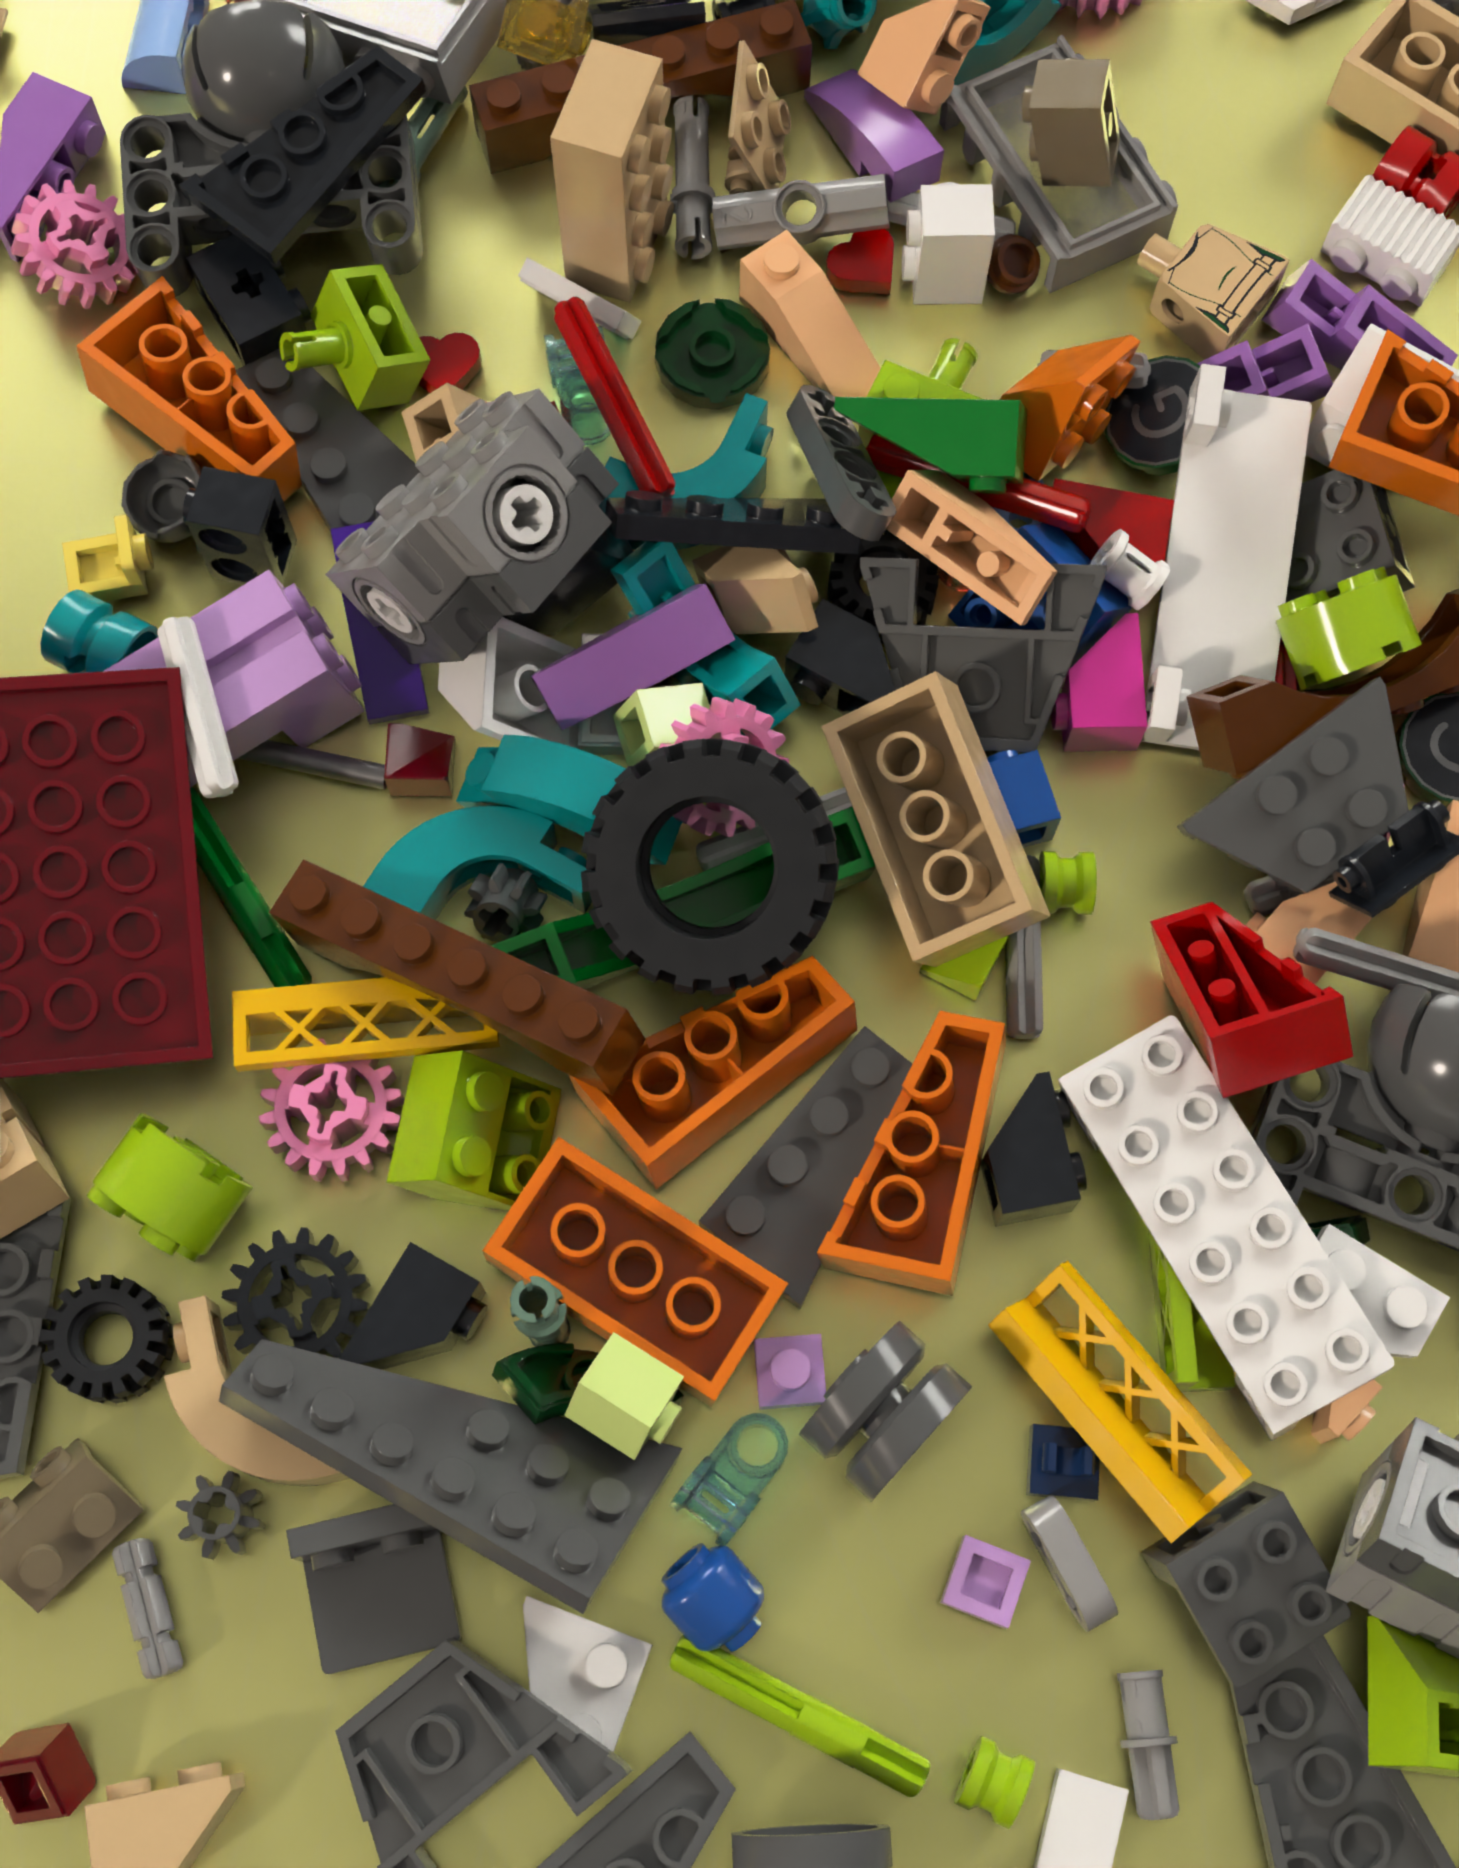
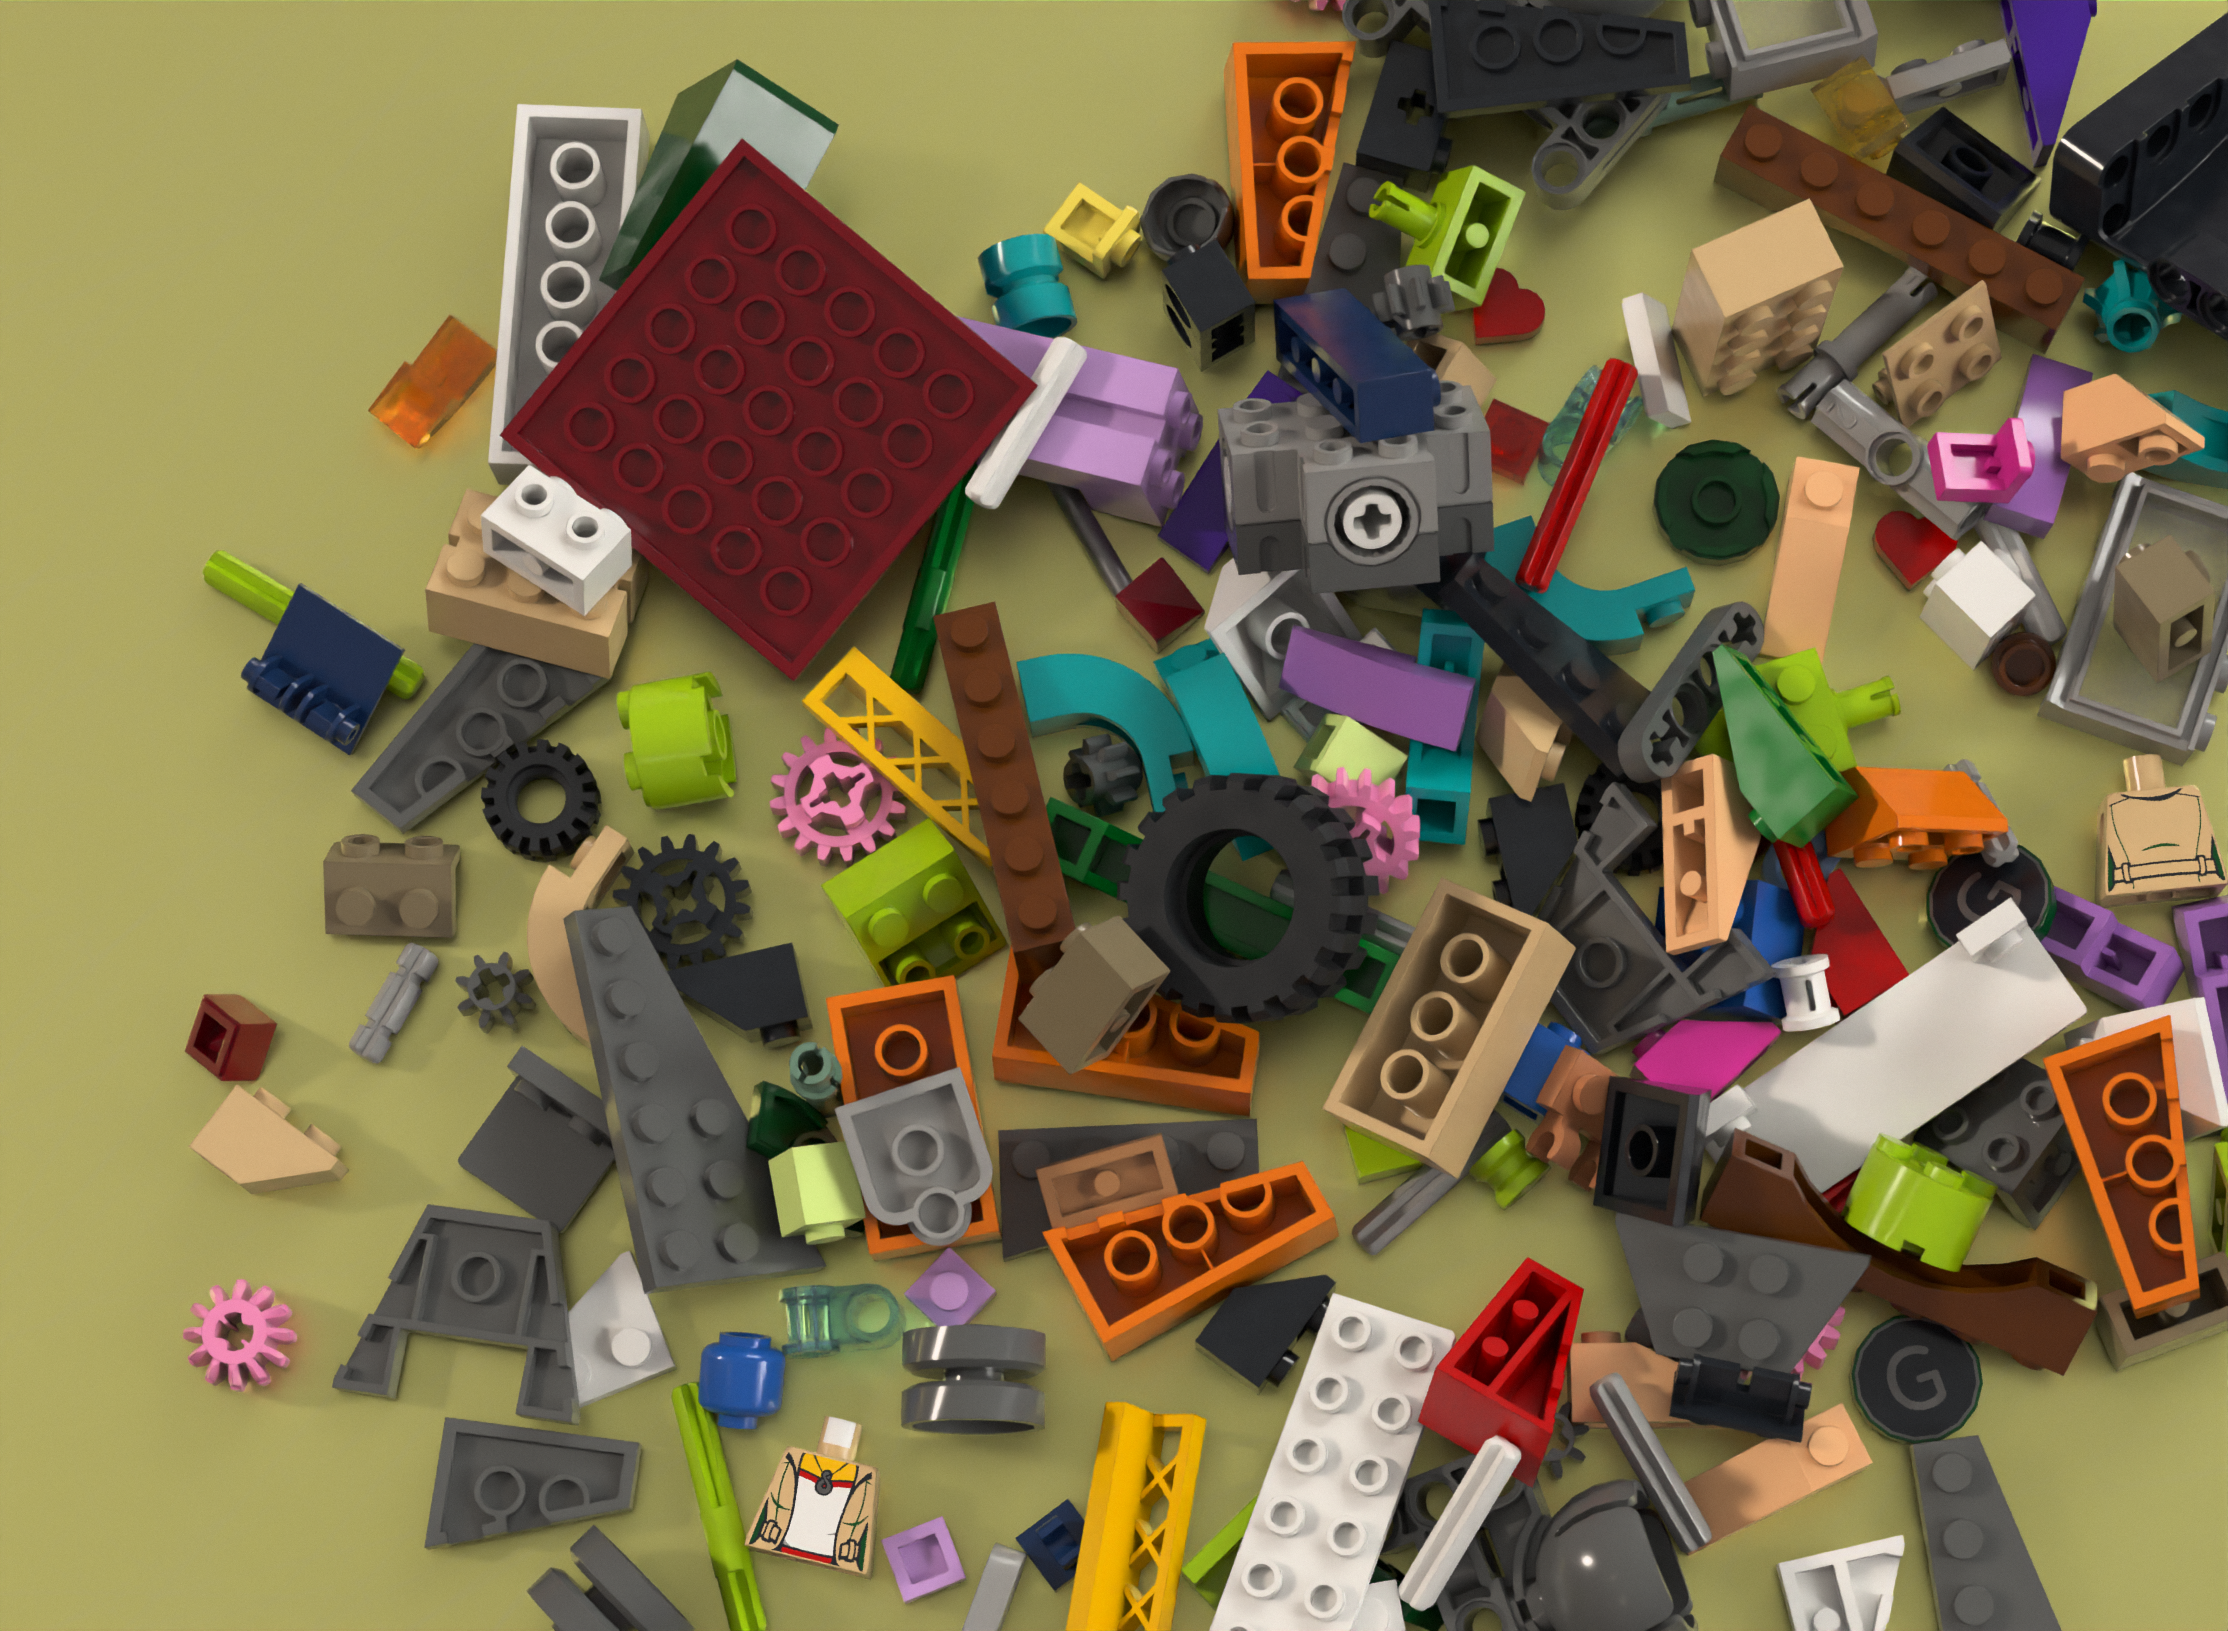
camera: 55 degrees right, 5 degrees up
none -> torso [744,1416,880,1580]
none -> light grey plate [834,1067,993,1246]
none -> dark tan brick [1018,915,1171,1075]
none -> medium nougat plate [1035,1132,1179,1229]
none -> dark blue brick [1273,288,1441,443]
none -> dark grey gear [1372,264,1455,341]
none -> white axle [1398,1435,1521,1611]
none -> nougat plate [1526,1045,1618,1192]
none -> black slope [1593,1076,1712,1227]
none -> dark pink bracket [1927,418,2035,503]

